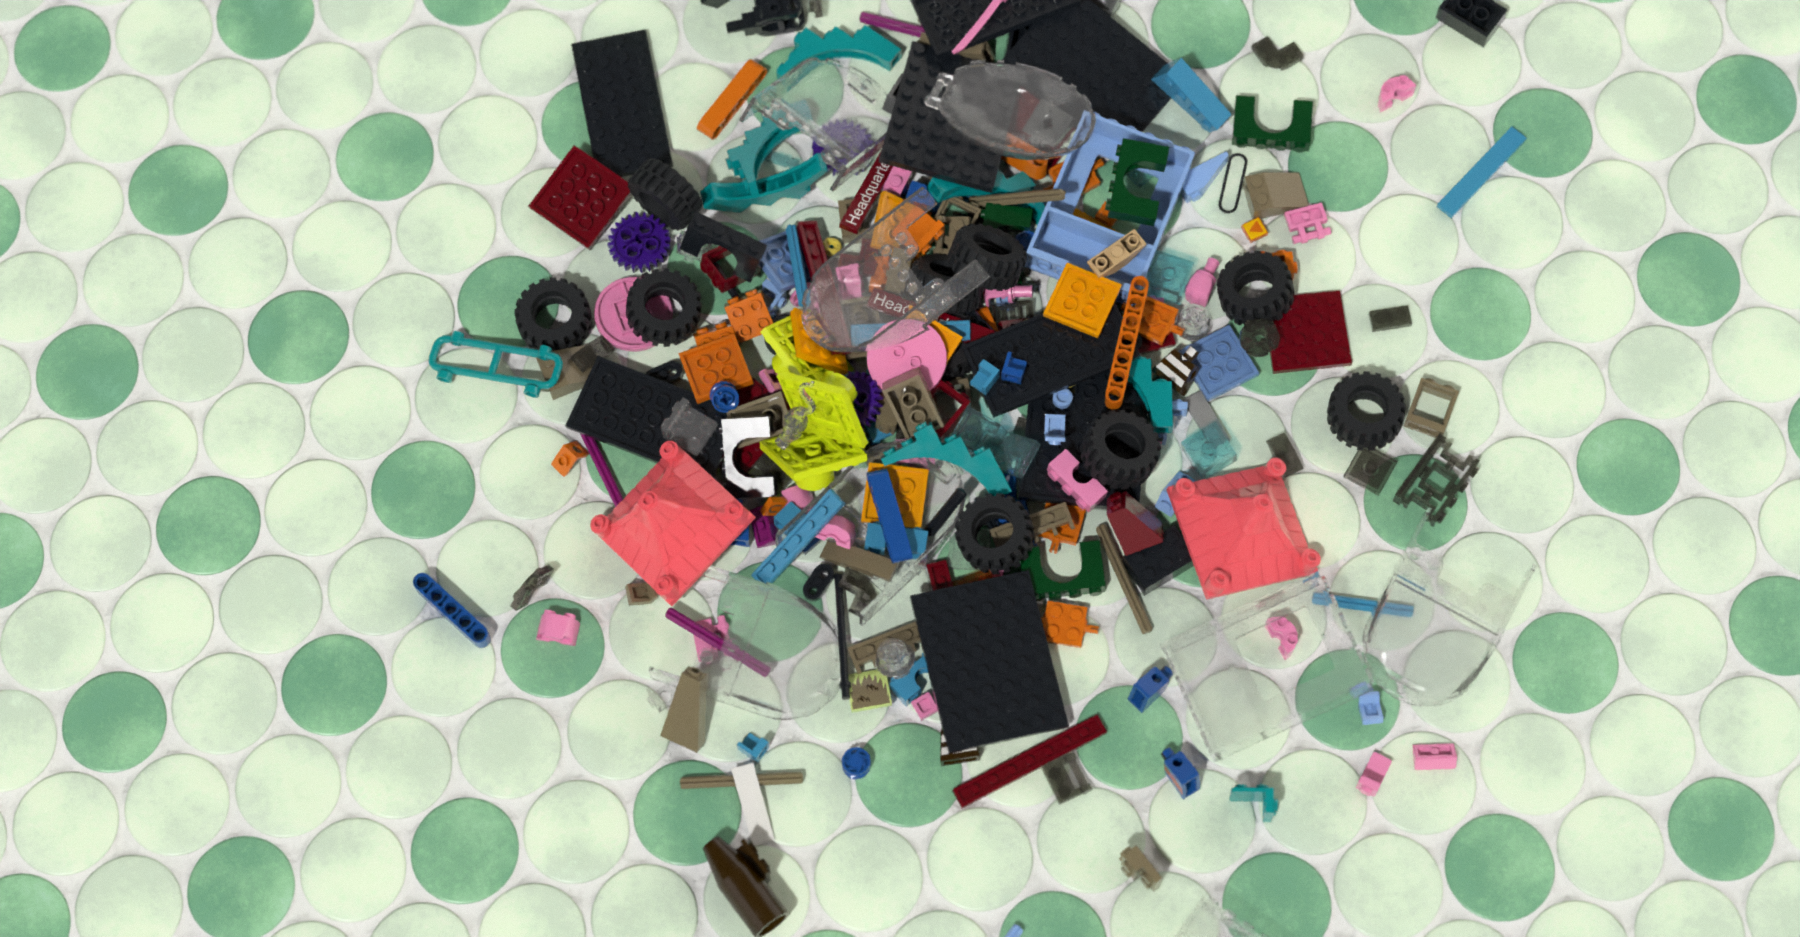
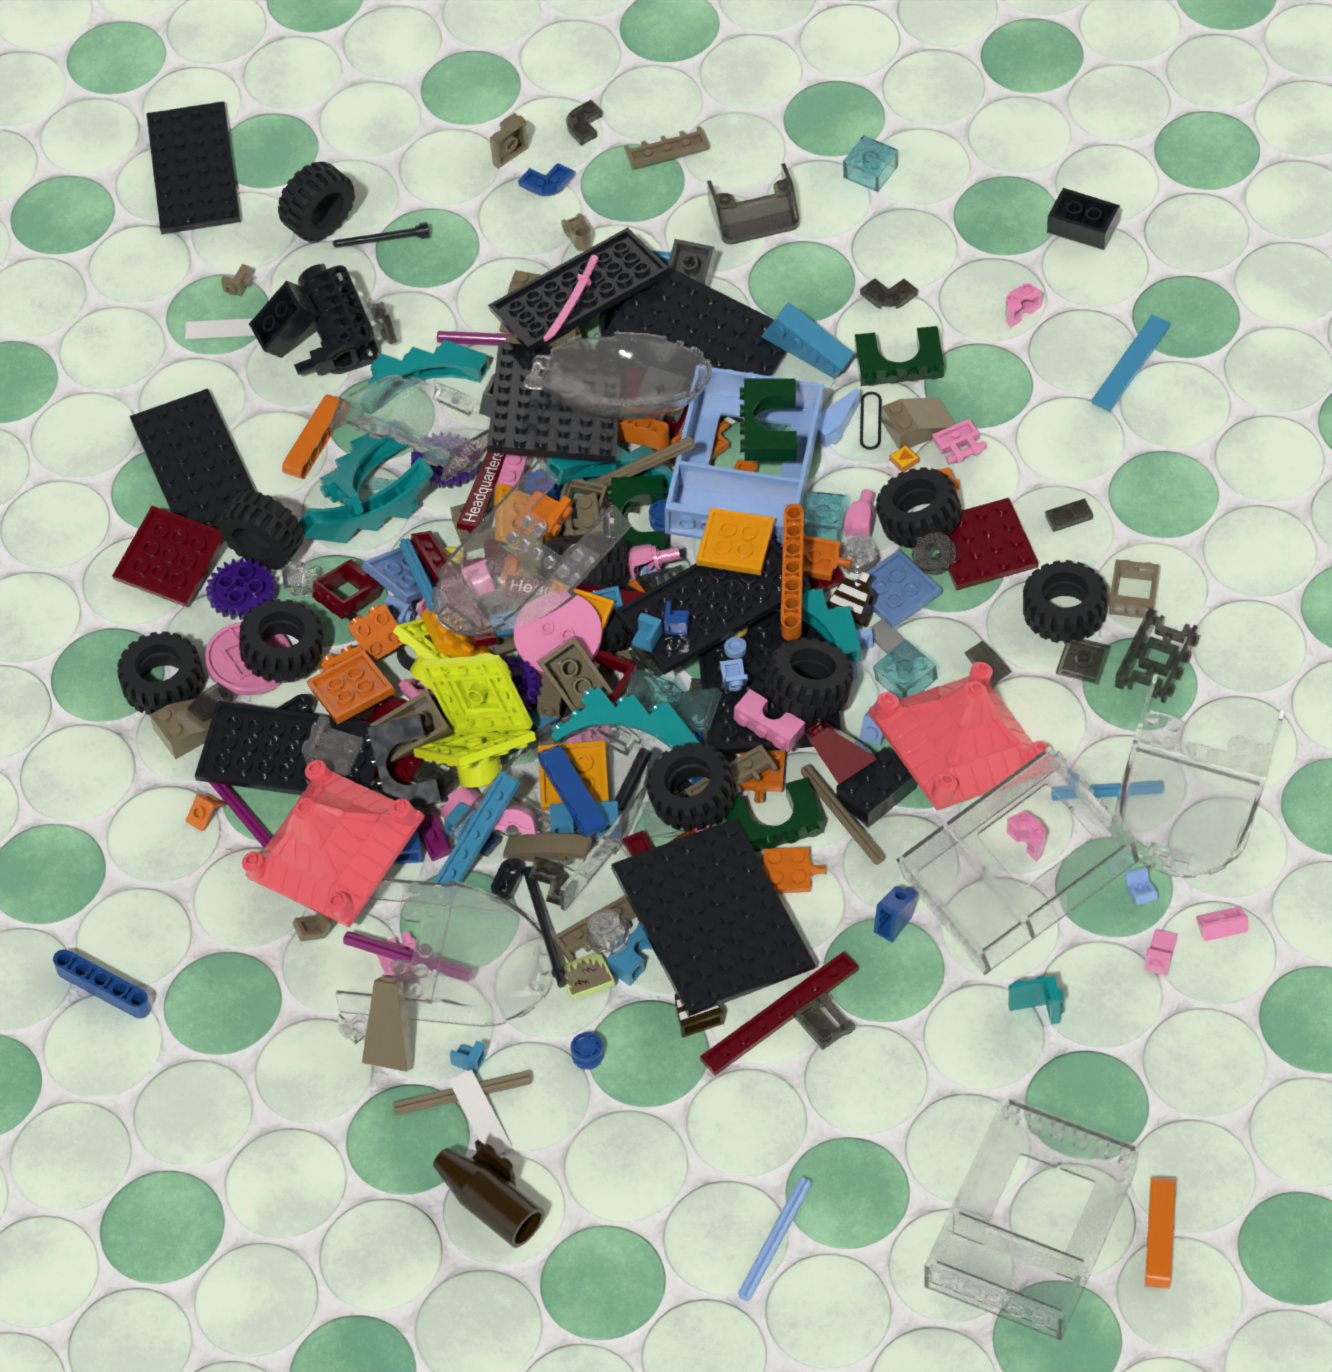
camera: 10 degrees left, 15 degrees down
teal bar [428,331,563,398] -> none
clear smoke plate [510,564,555,611] -> none
bright pink cylinder [536,610,580,646] -> none
black arch [680,211,767,283] -> none
blue wheel [710,381,739,413] -> none
orange tile [760,497,788,516] -> none
clear animal [775,381,816,450] -> none
bright pink plate [911,692,938,721] -> none
black tyre [947,224,1027,291] -> none
tan slope [1087,229,1146,278] -> none
dark tan plate [1119,845,1162,892] -> none
blue torso [1161,748,1200,800] -> none

